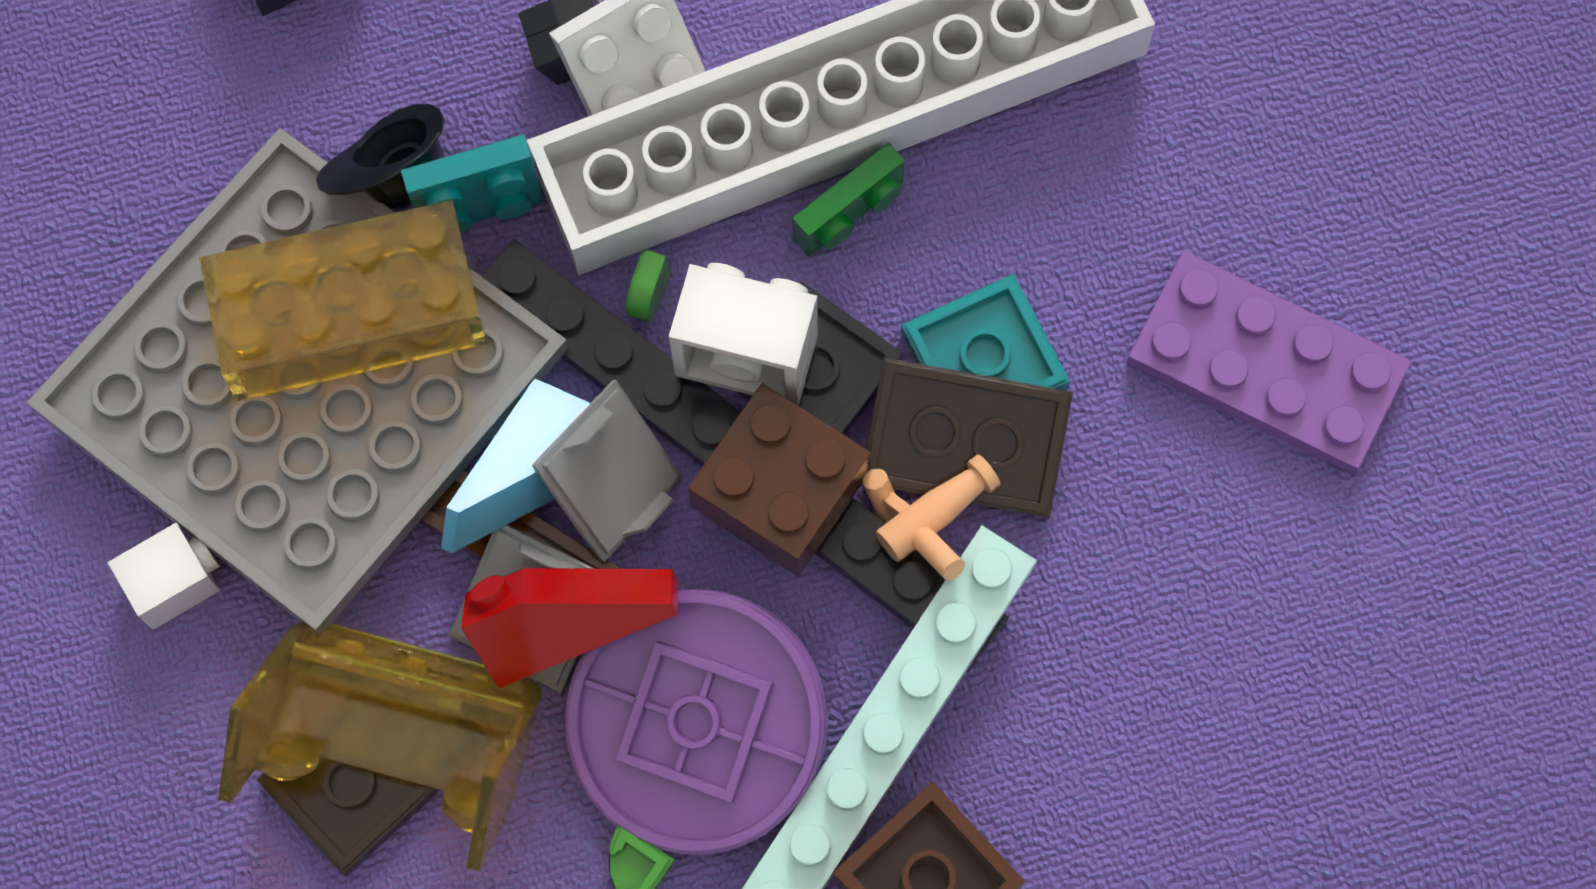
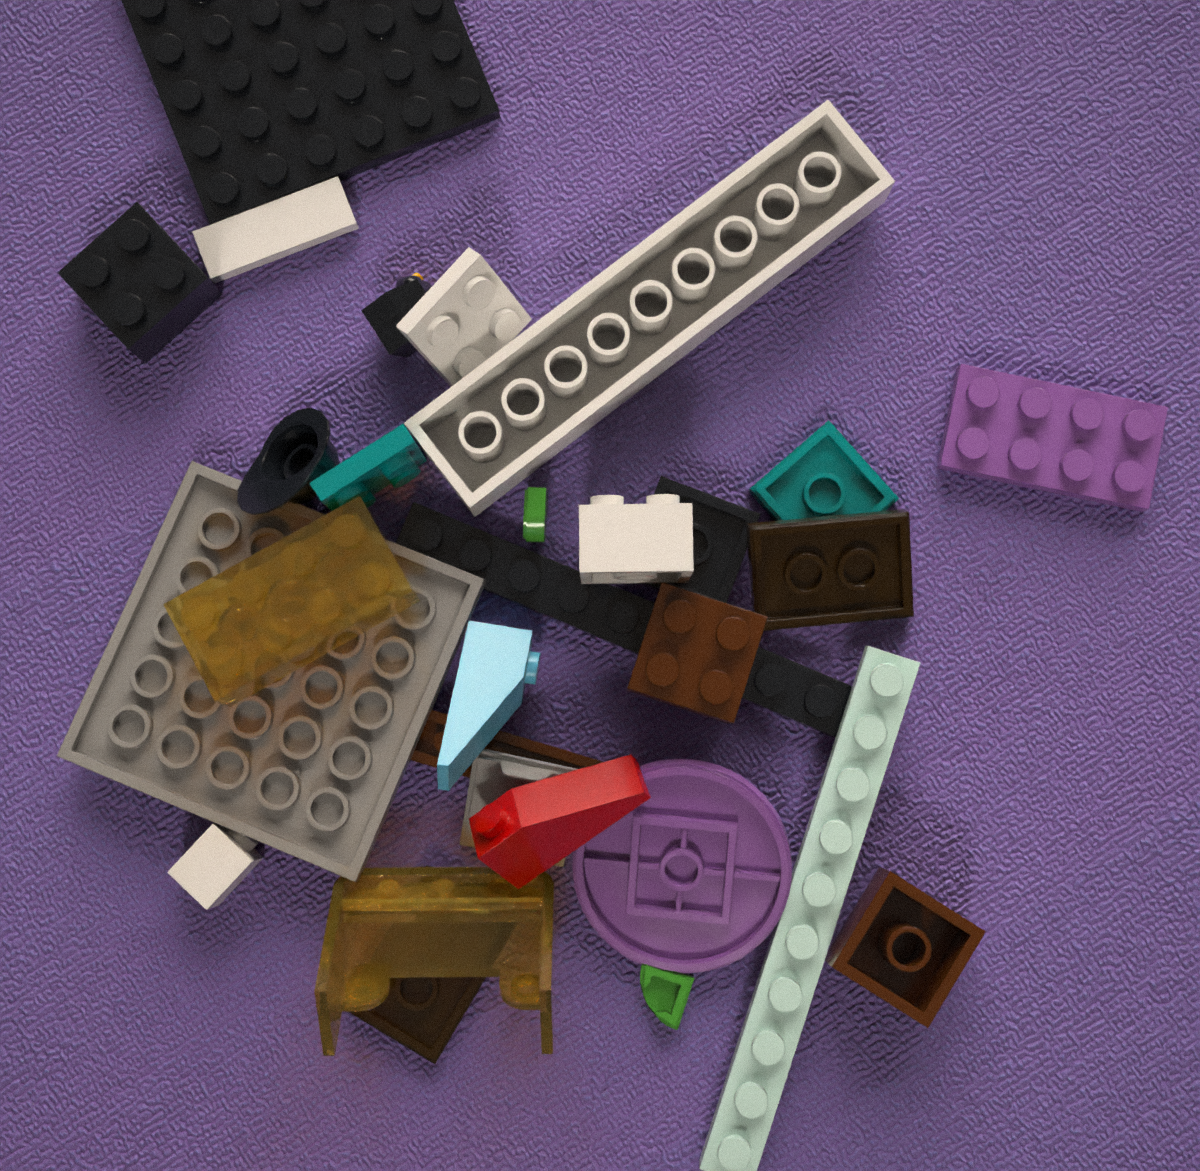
camera: 15 degrees left, 10 degrees up
light grey piece [531,380,682,563] -> none
green plate [792,142,905,257] -> none
light nougat piece [863,454,1001,581] -> none

